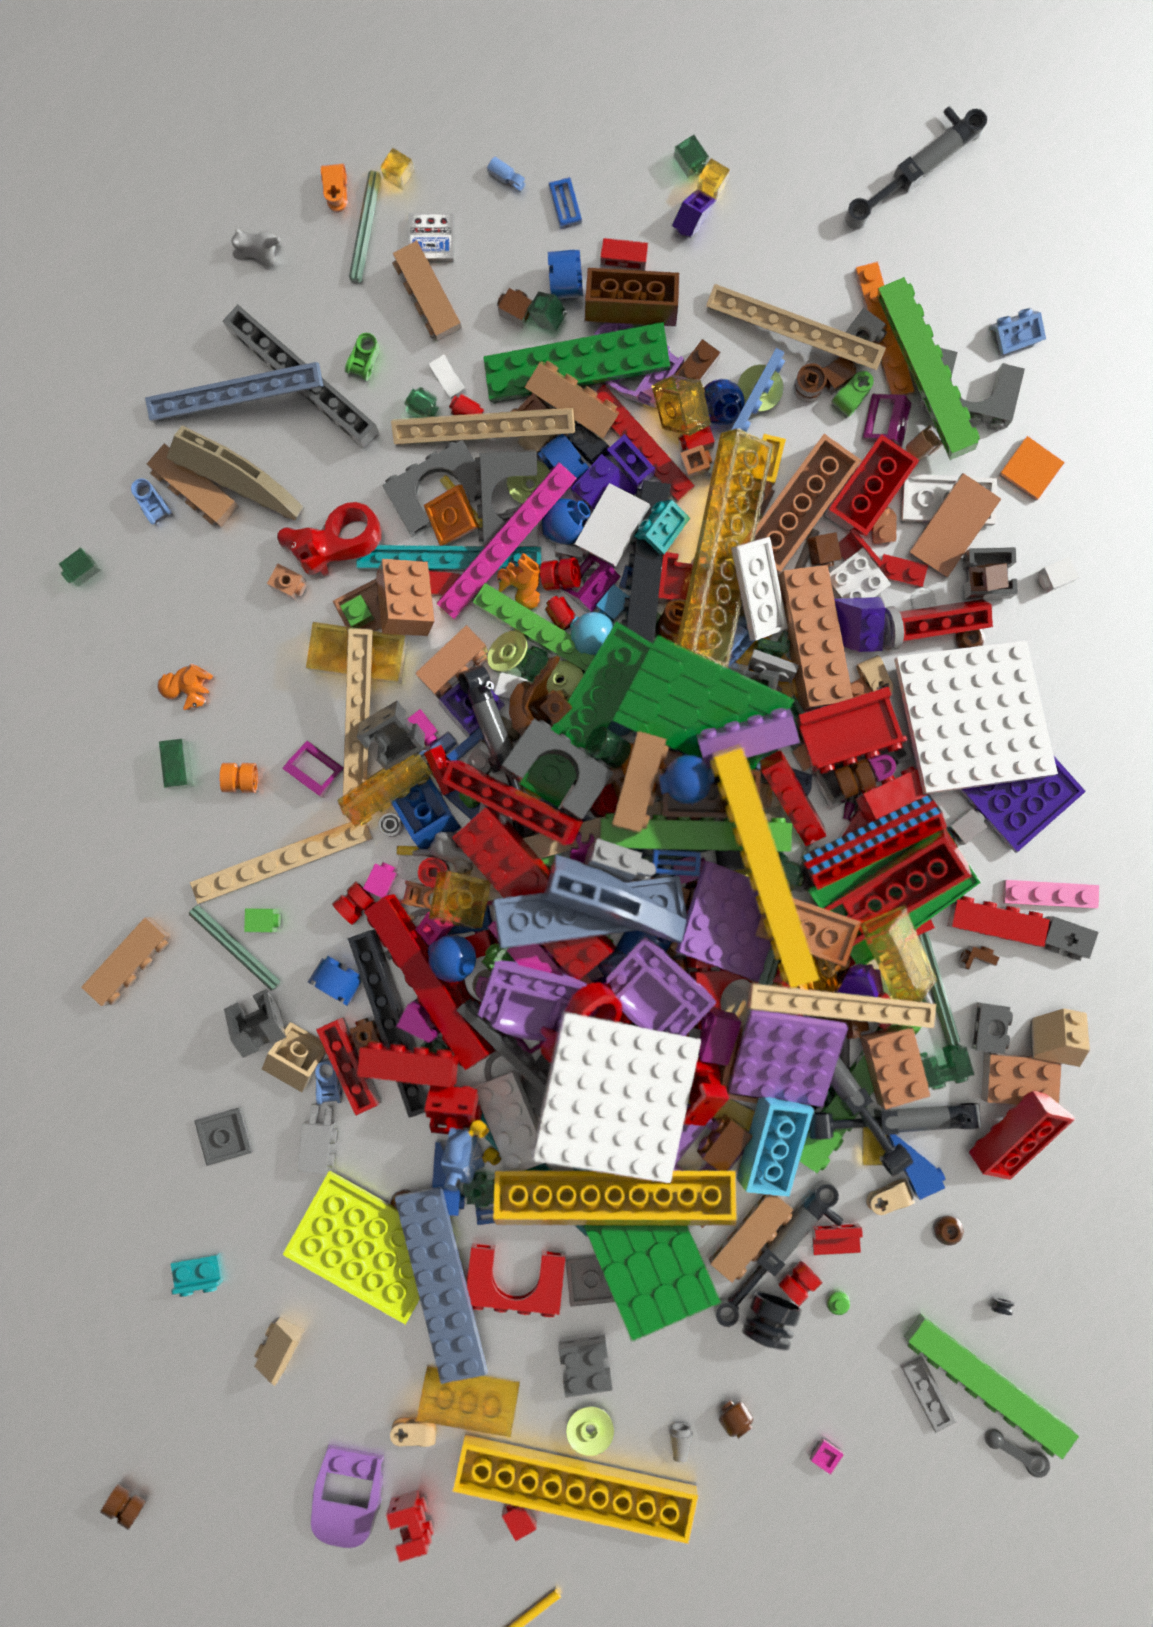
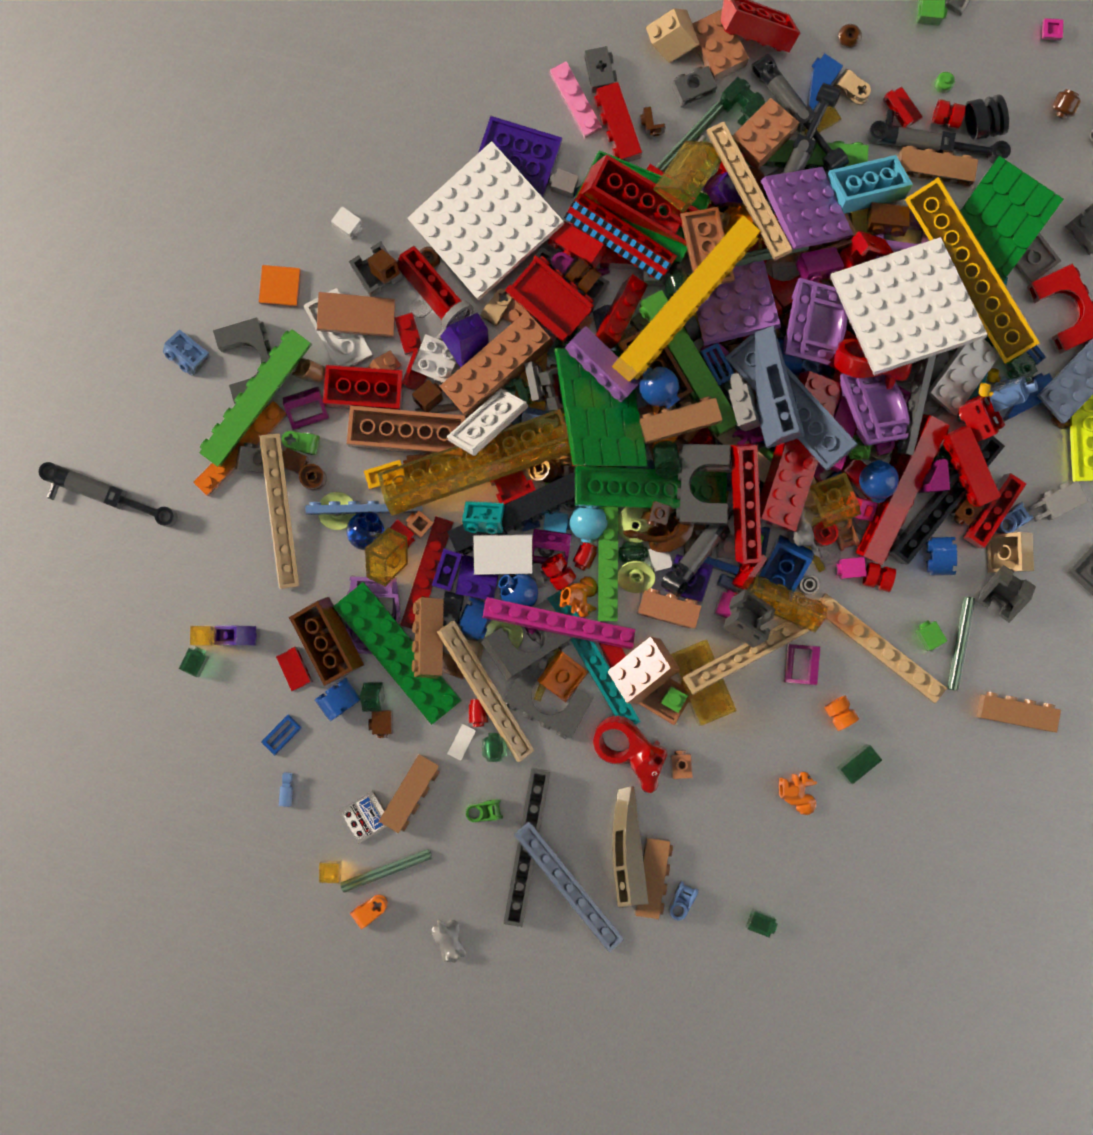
camera: 125 degrees left, 0 degrees up
reddish brown brick [673,339,721,397] -> none

